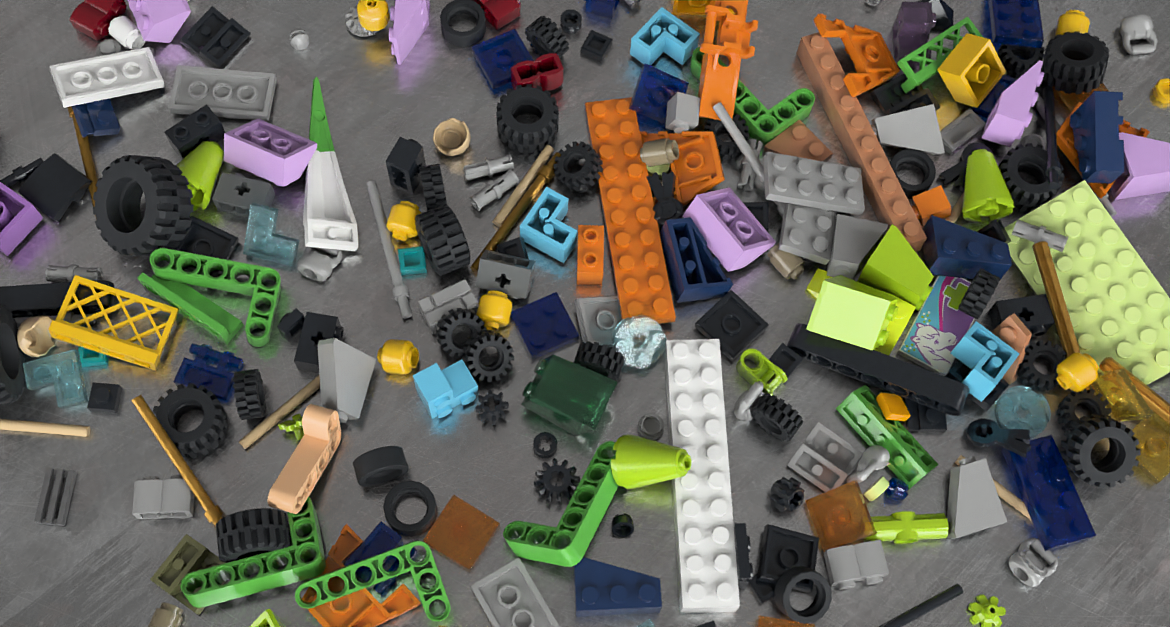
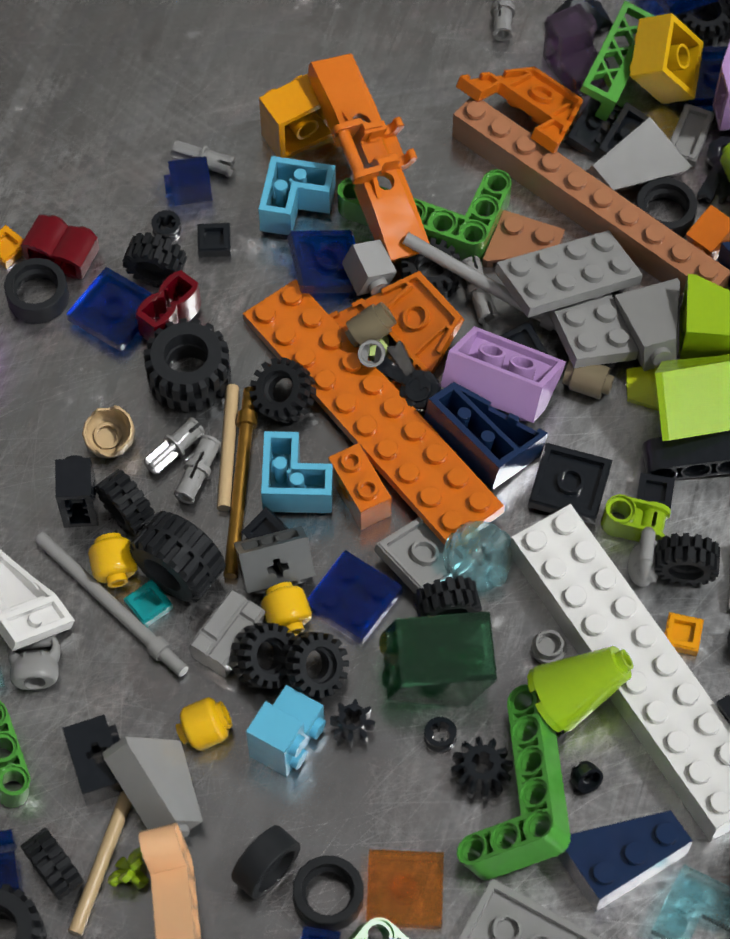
camera: 25 degrees left, 5 degrees down
black plate [277,308,305,342] -> none
none -> light grey hinge [358,339,385,367]
none -> light orange tile [664,612,704,656]

